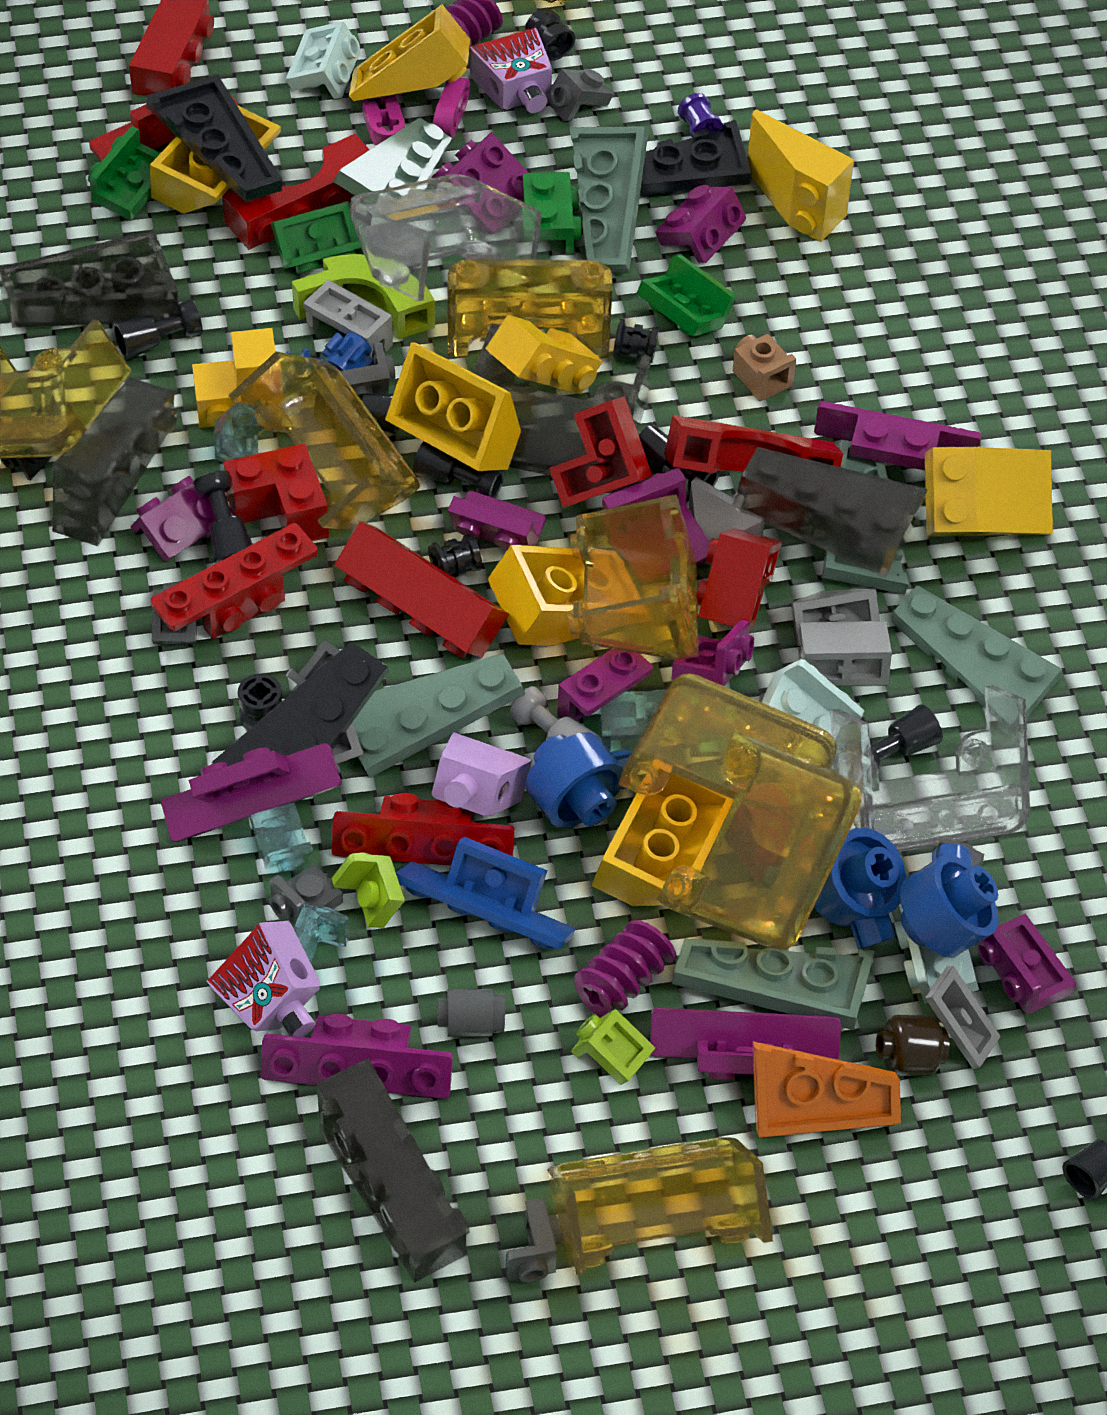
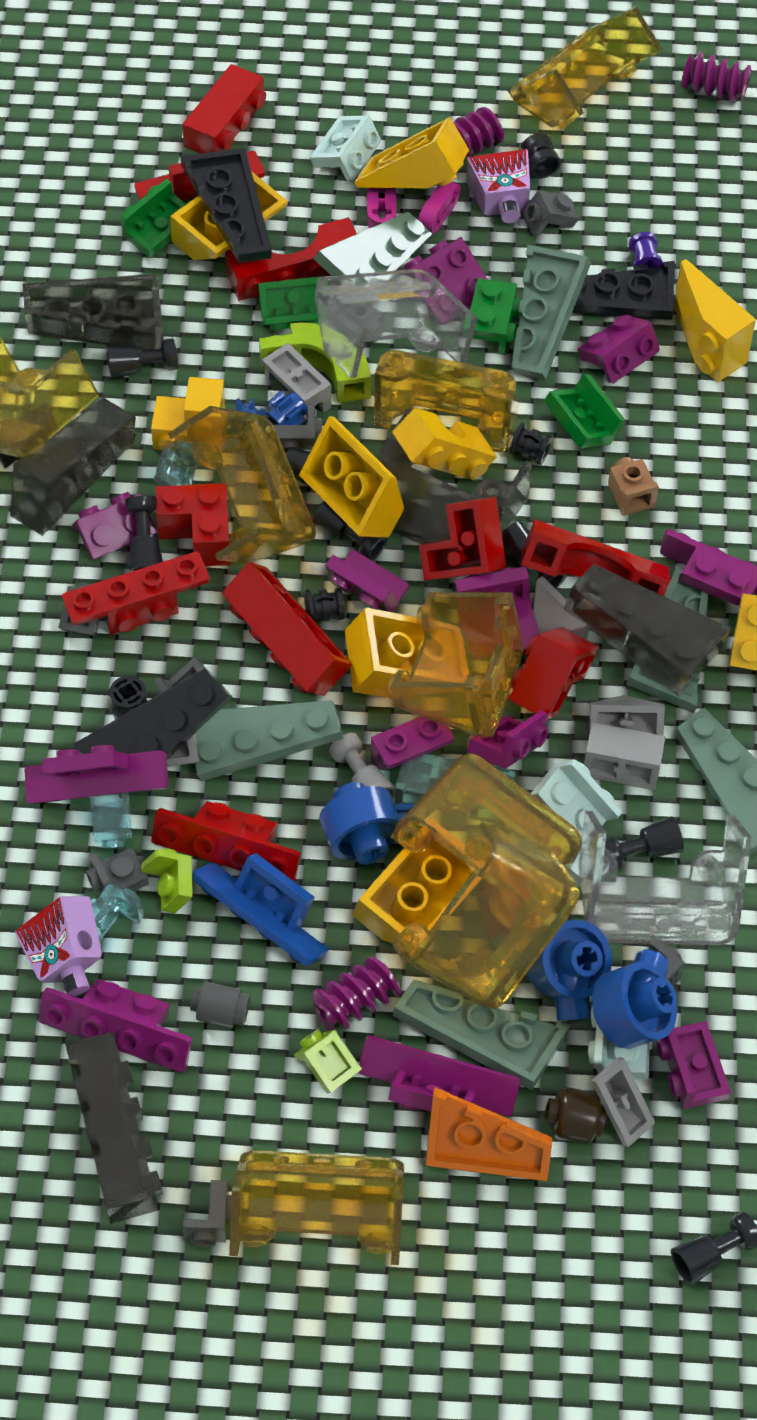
camera: 15 degrees right, 5 degrees up
lavender torso [431,732,532,816] -> none

